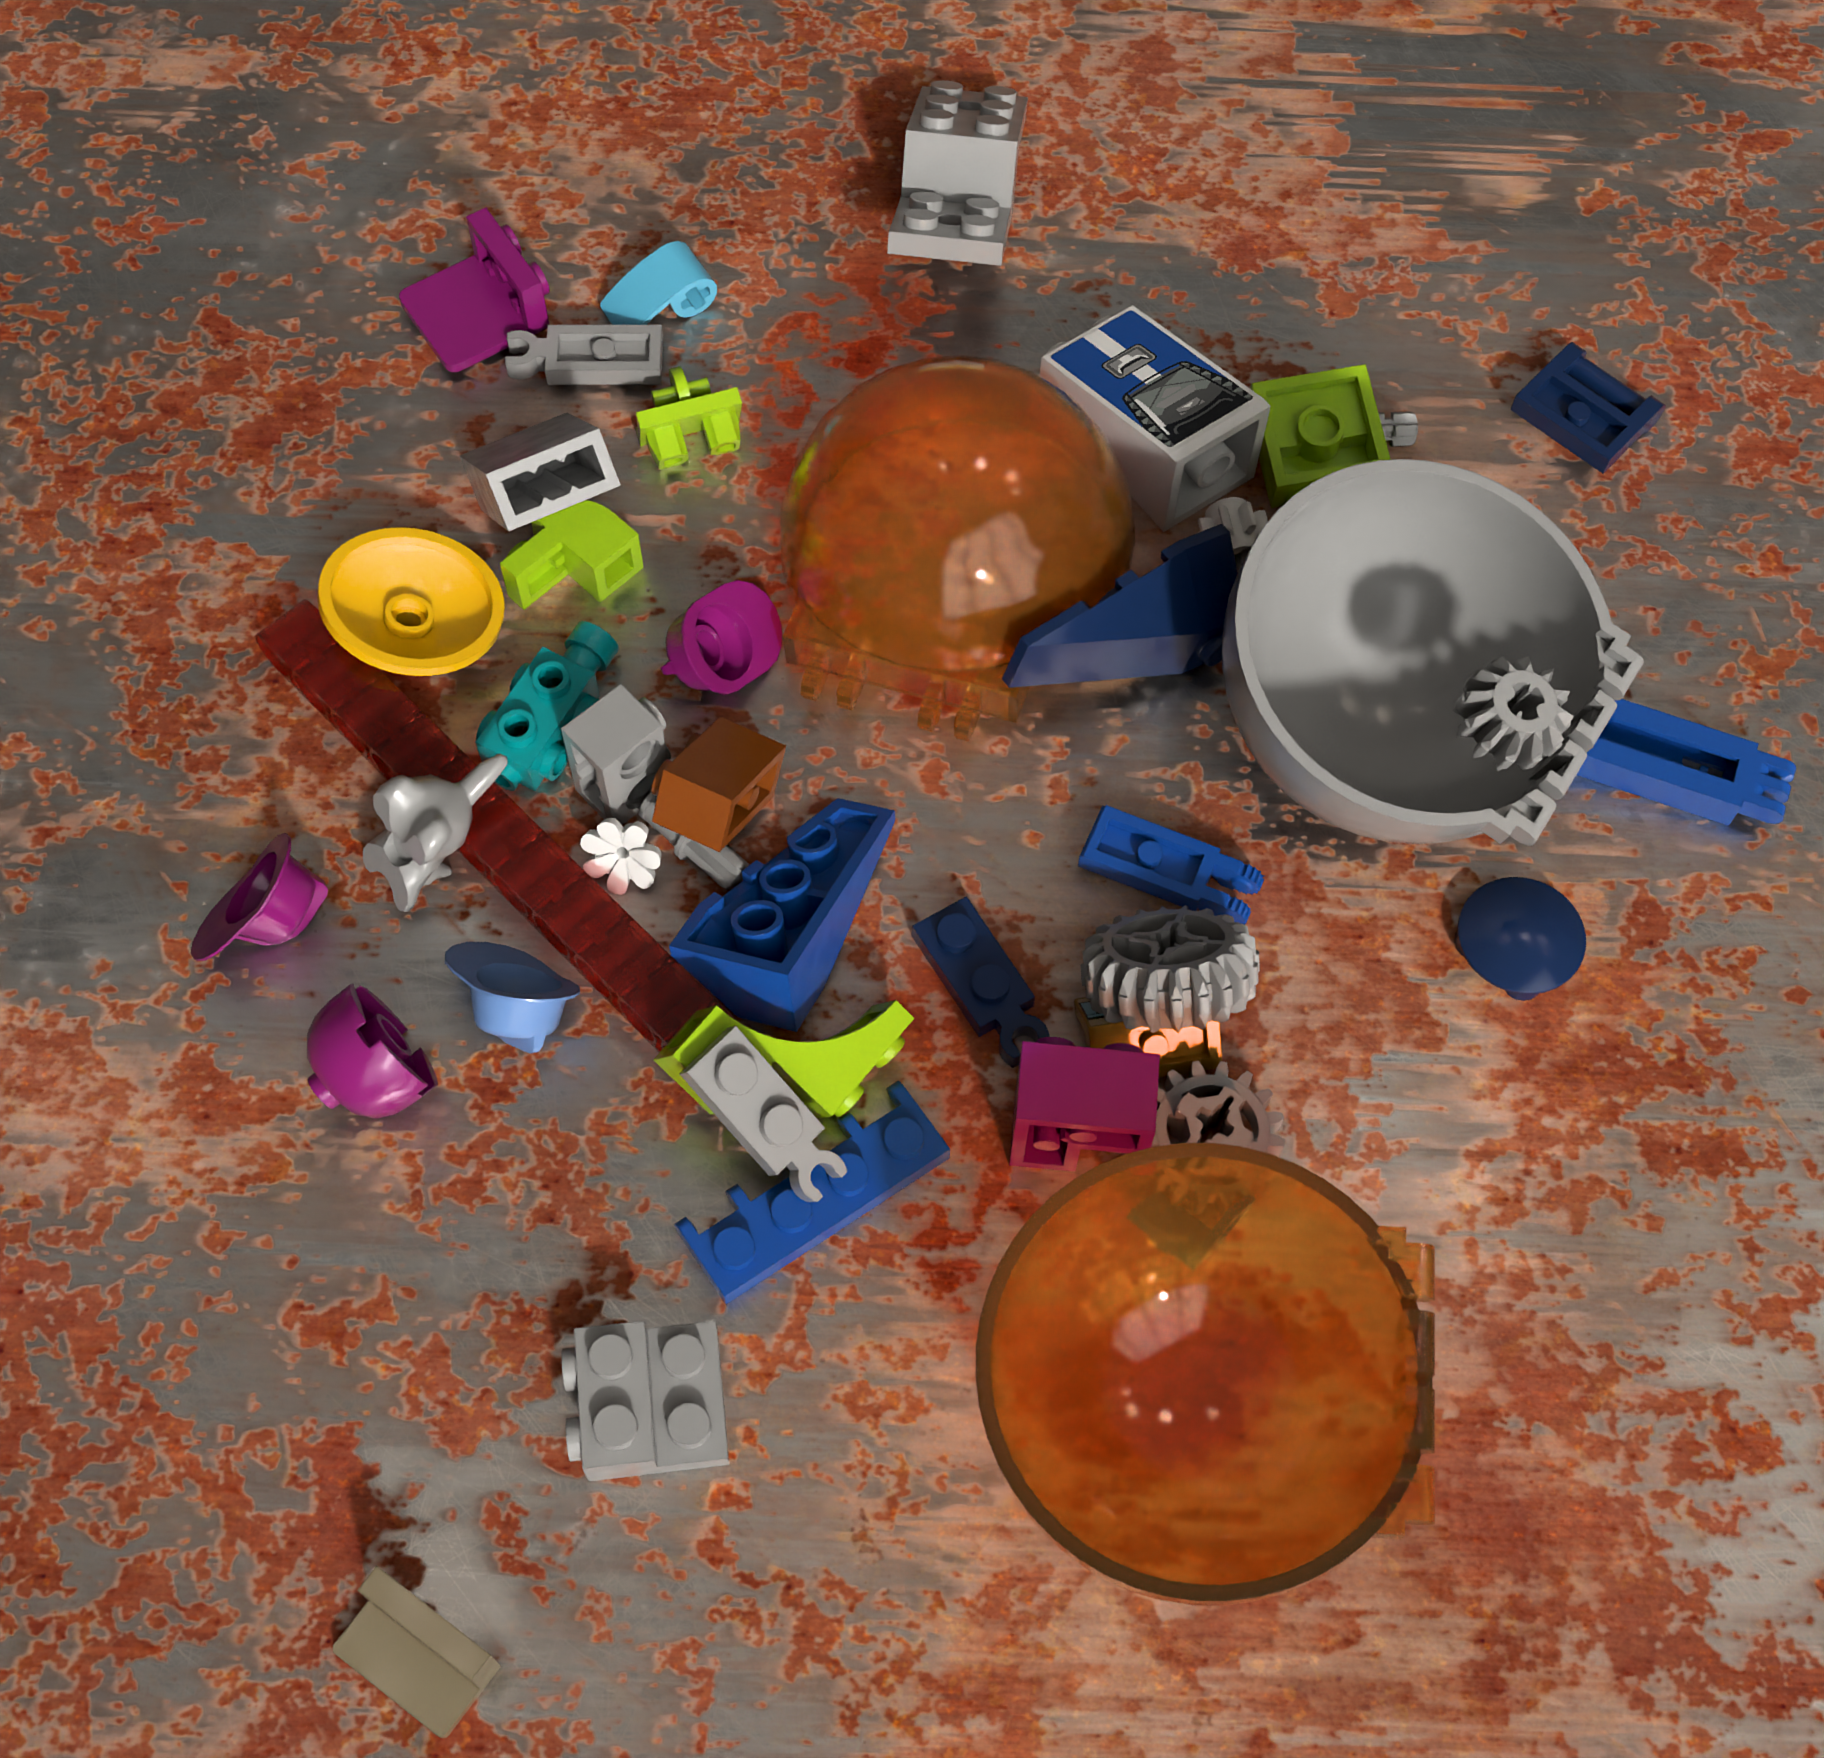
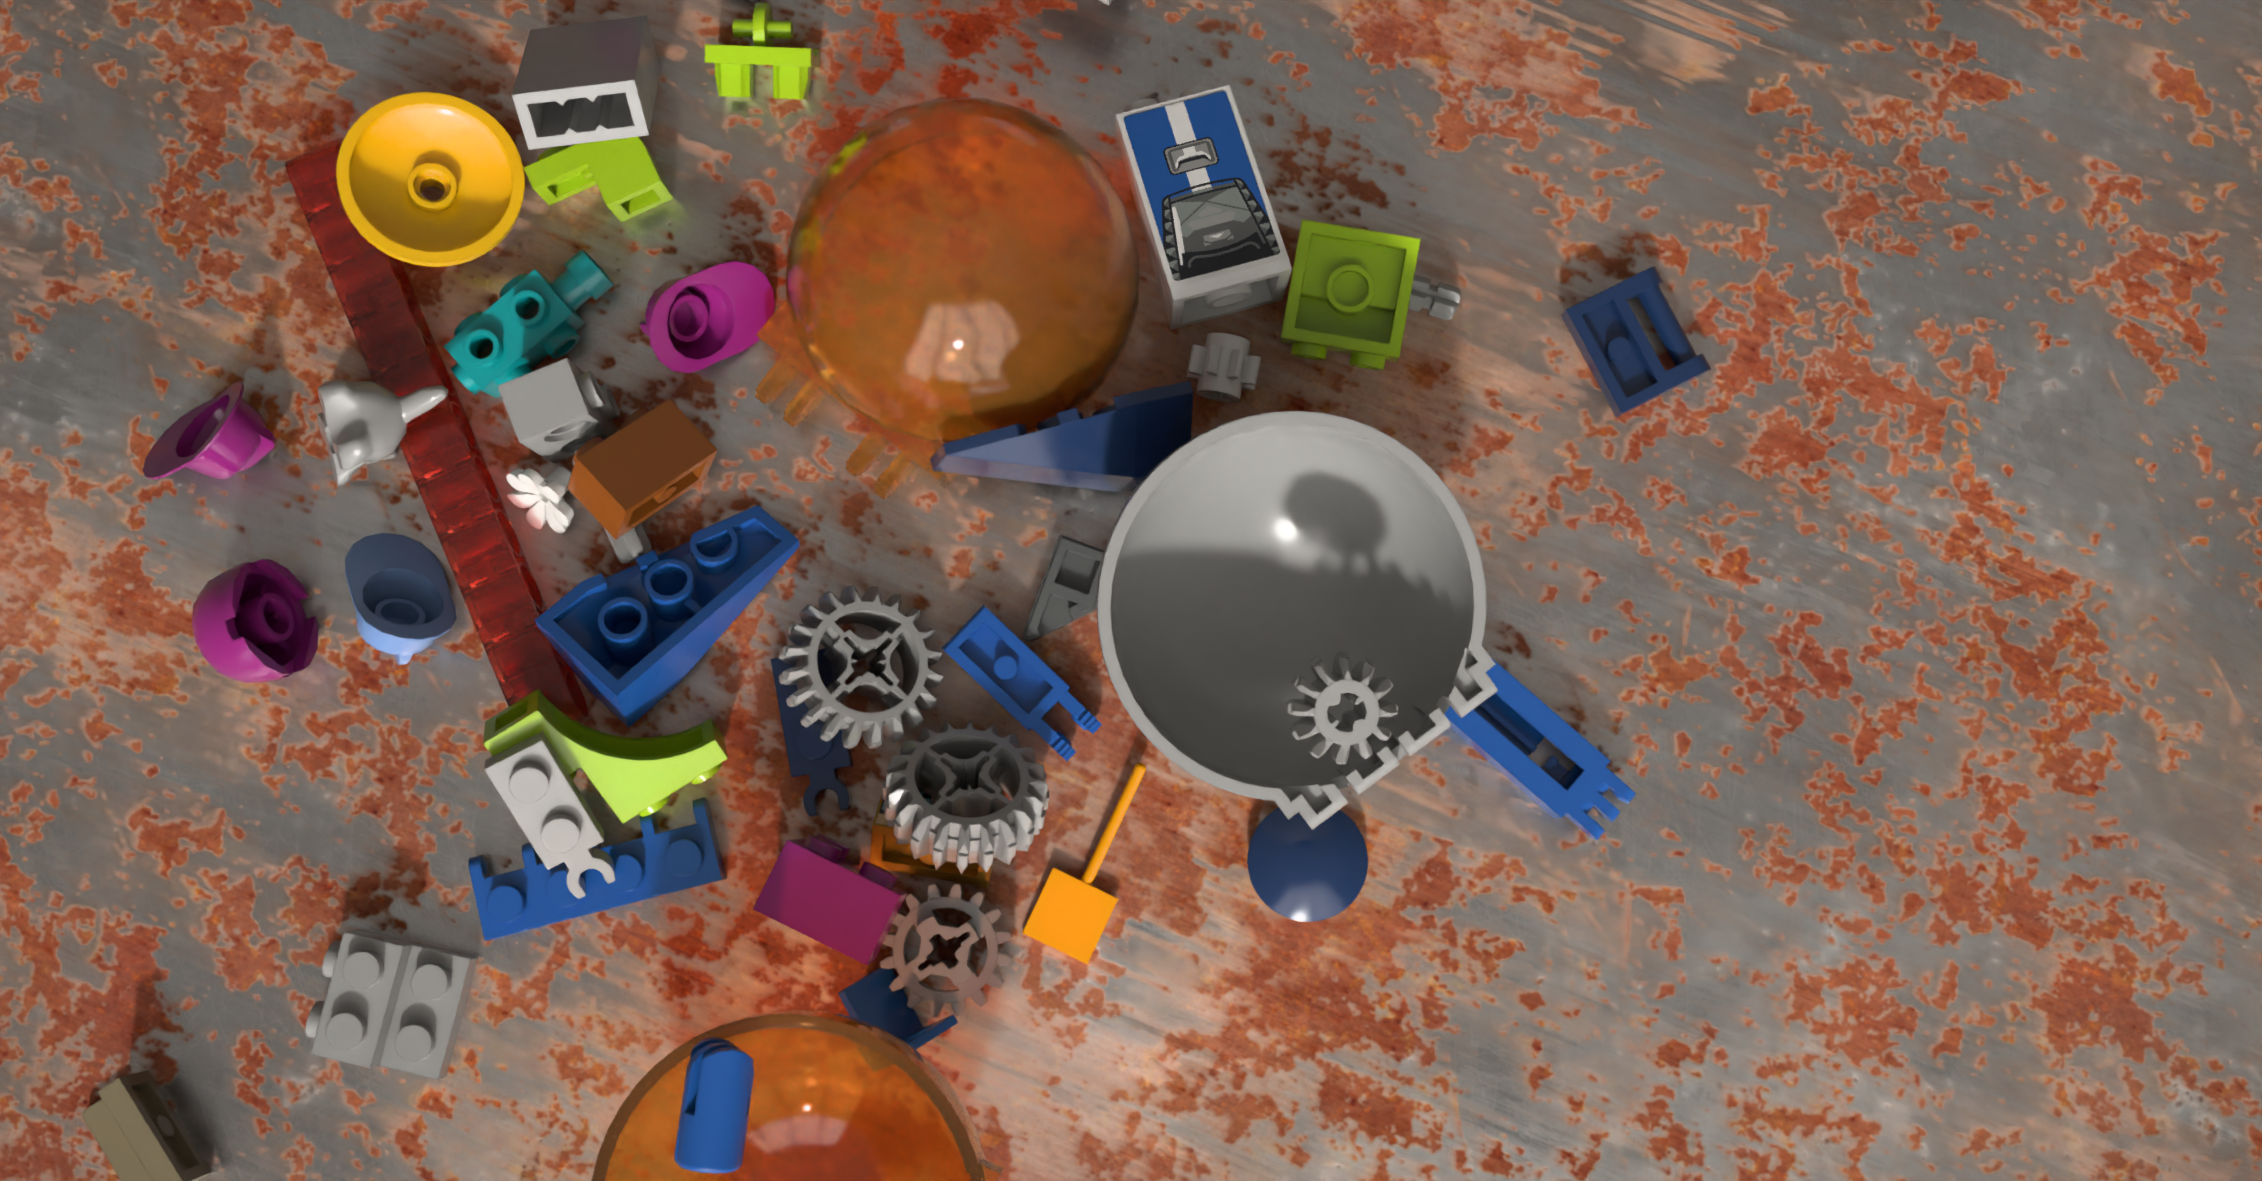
camera: 20 degrees right, 20 degrees up
none -> blue arm [674,1036,754,1174]
none -> light grey gear [779,585,943,749]
none -> dark grey tile [1022,534,1104,642]
none -> light orange piece [1022,762,1146,964]

